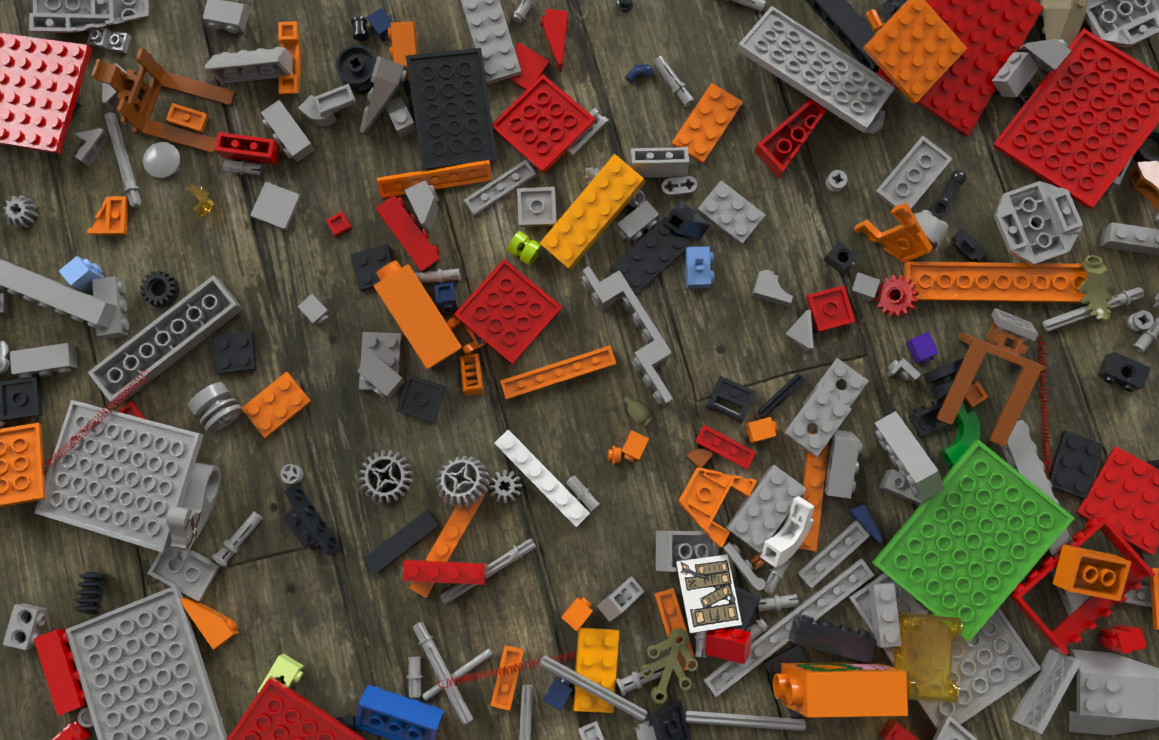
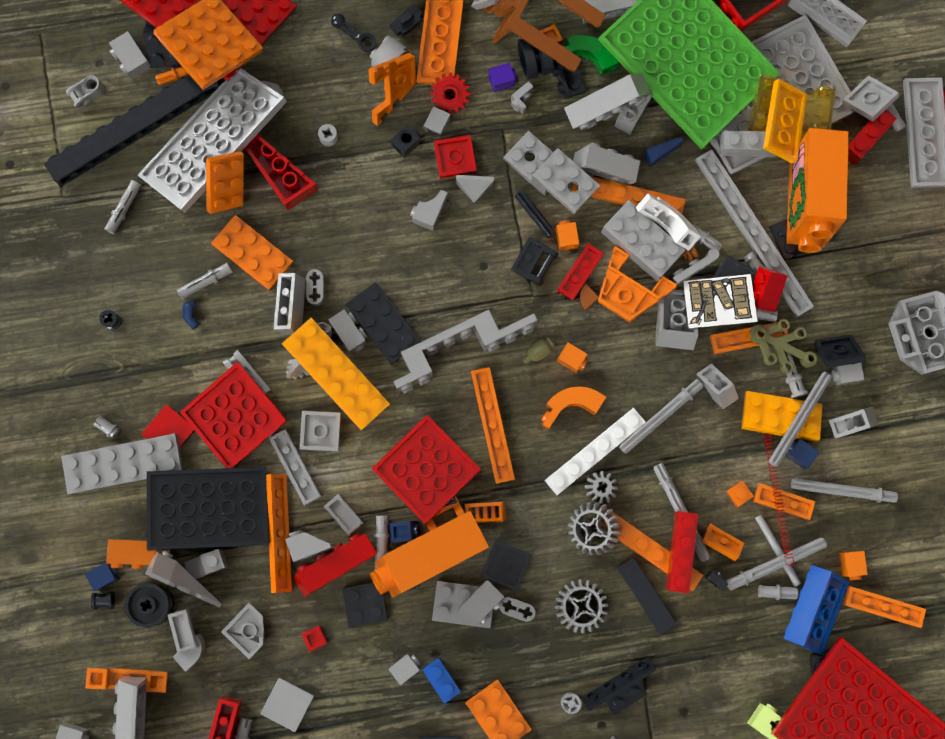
camera: 90 degrees left, 0 degrees up
light grey brick [261,100,315,162] -> none
lime wheel [506,231,542,266] -> none
red slope [541,9,568,71] -> none
orange slope [561,597,593,631] -> none
light grey axle [567,476,600,512] -> none
orange plate [608,445,621,465] -> none
black slope [664,201,712,239] -> none
medium blue brick [685,246,714,289] -> none
light grey axle [685,711,806,731] -> none
light grey plate [697,181,765,245] -> none
light grey pin [757,594,798,612] -> none
black brick [788,614,877,663] -> none
light grey plate [797,521,870,588] -> none
light grey plate [875,136,952,209] -> none
none -> orange plate [206,151,244,214]
none -> light grey plate [221,602,264,659]
none -> light grey tile [324,494,364,536]
none -> blue brick [422,657,461,704]
none -> light grey beam [499,597,535,622]
none -> orange arch [541,387,606,430]
none -> light grey axle [619,379,703,454]
none -> orange plate [701,523,744,561]
none -> black plate [705,571,728,590]
none -> orange plate [726,480,754,508]
none -> light orange plate [763,79,807,163]

